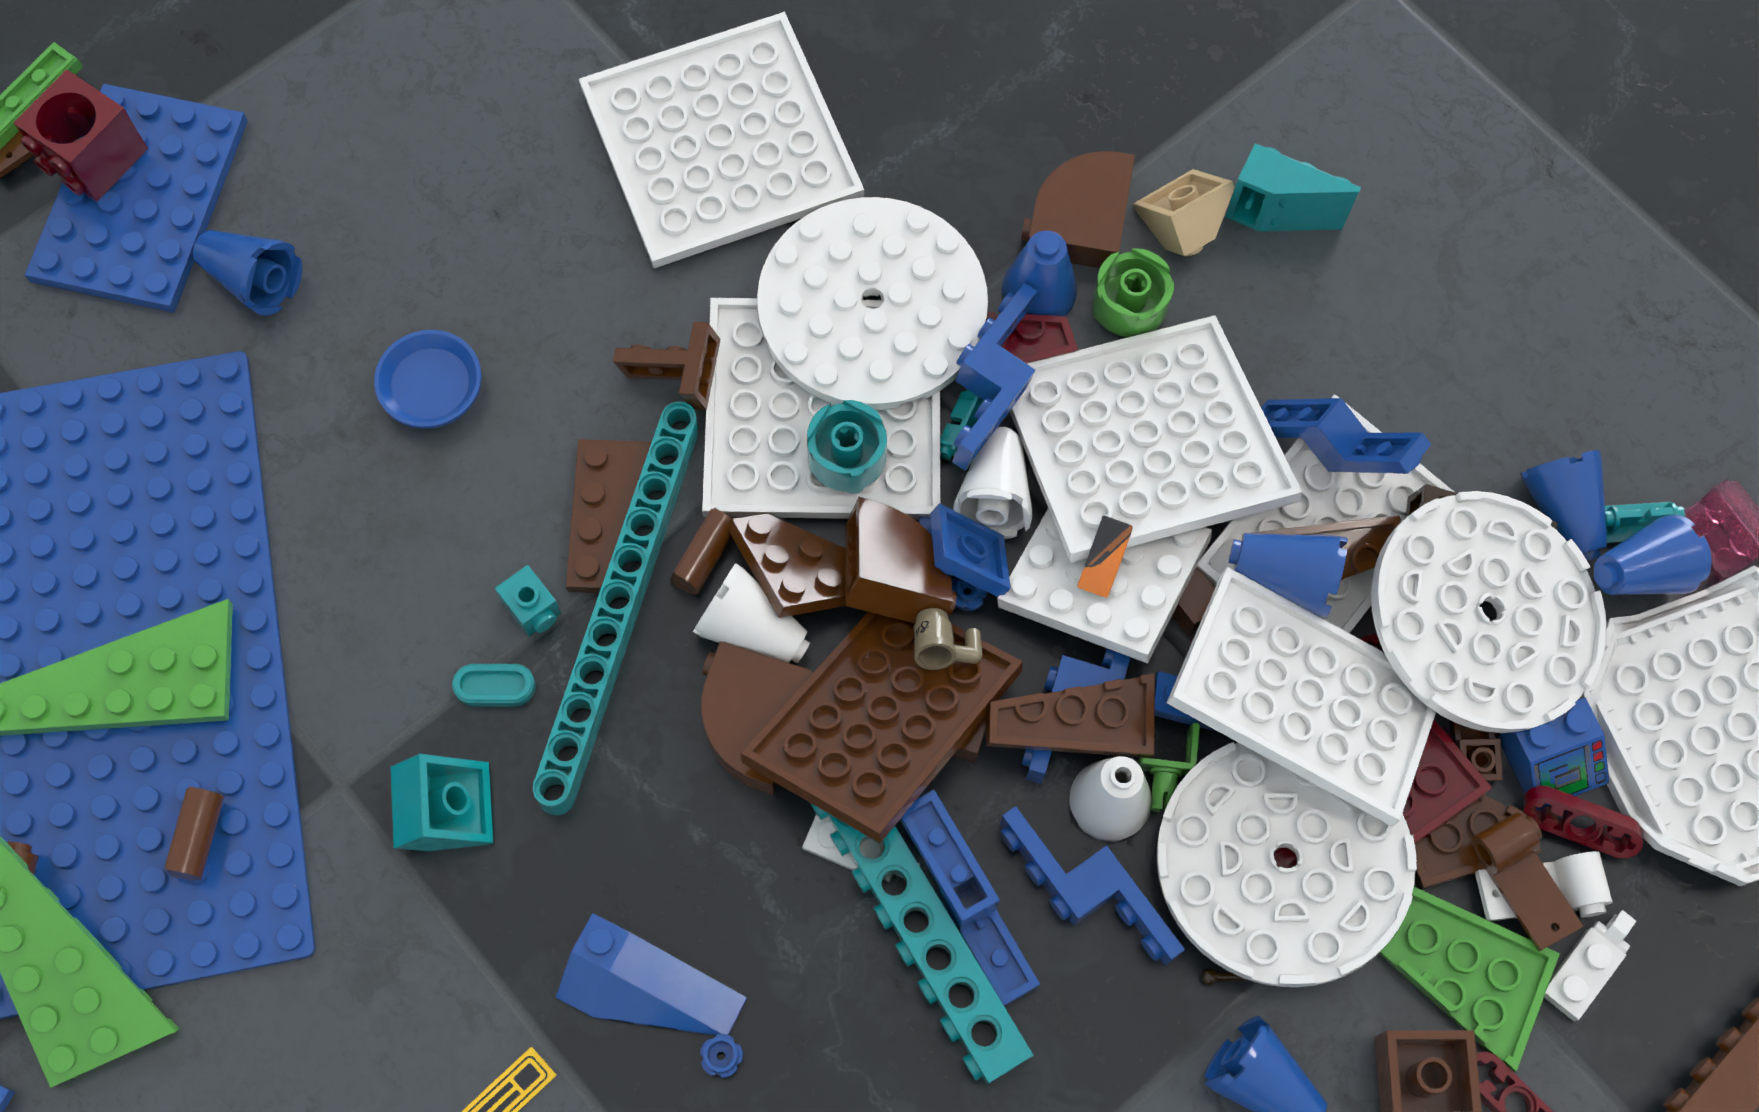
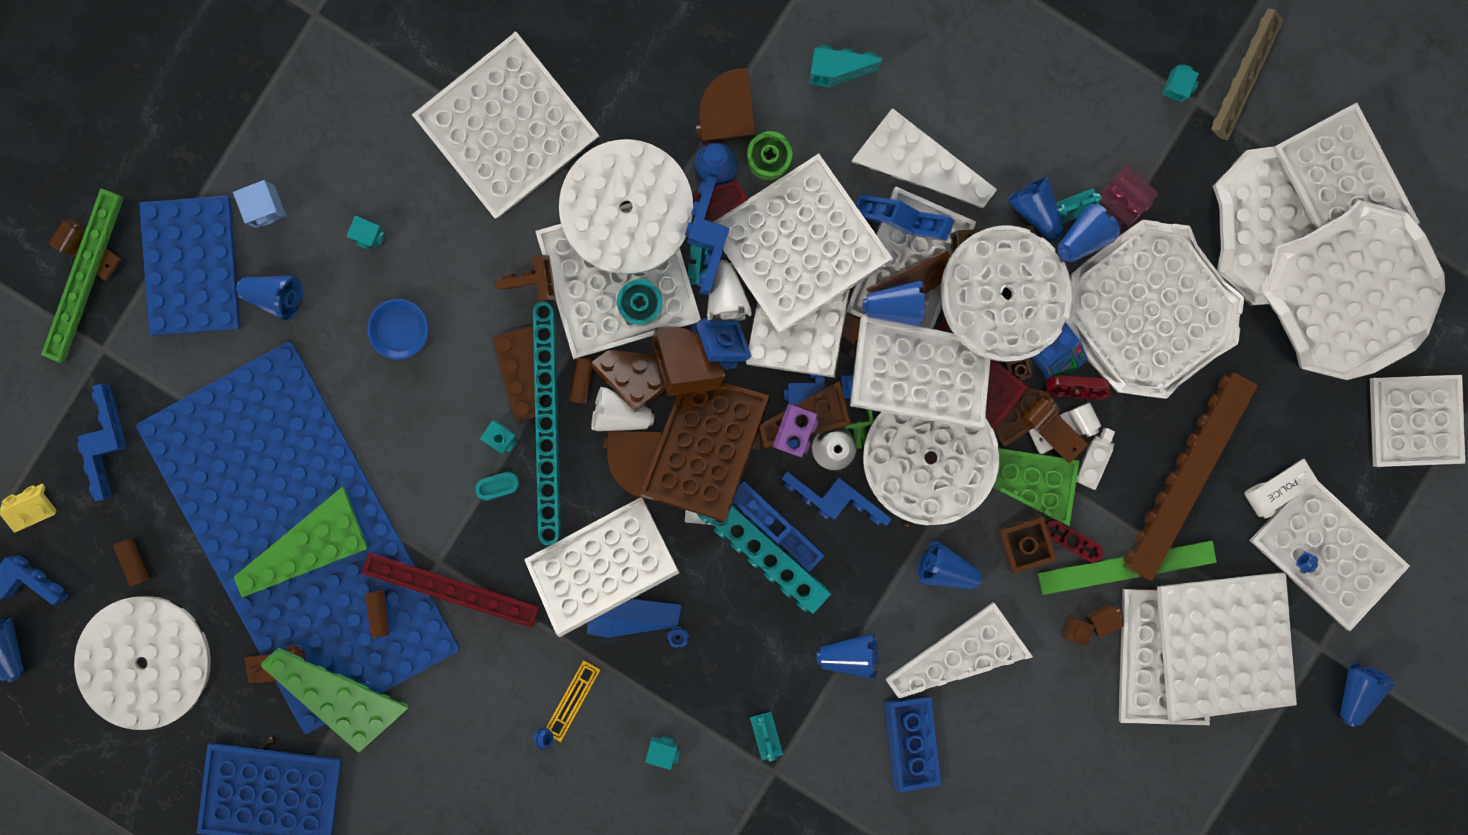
camera: 15 degrees left, 20 degrees up
dark red brick [13,69,148,202] -> none
teal slope [391,754,493,851] -> none
dark tan piece [913,608,983,670] -> none
sticker [1077,516,1133,598] -> none
tan slope [1133,169,1235,257] -> none
none -> light blue head [233,180,286,228]
none -> teal brick [347,216,385,250]
none -> dark red tile [361,552,540,628]
none -> white plate [524,497,679,637]
none -> medium lavender brick [773,404,818,457]
none -> white wing [851,108,997,208]

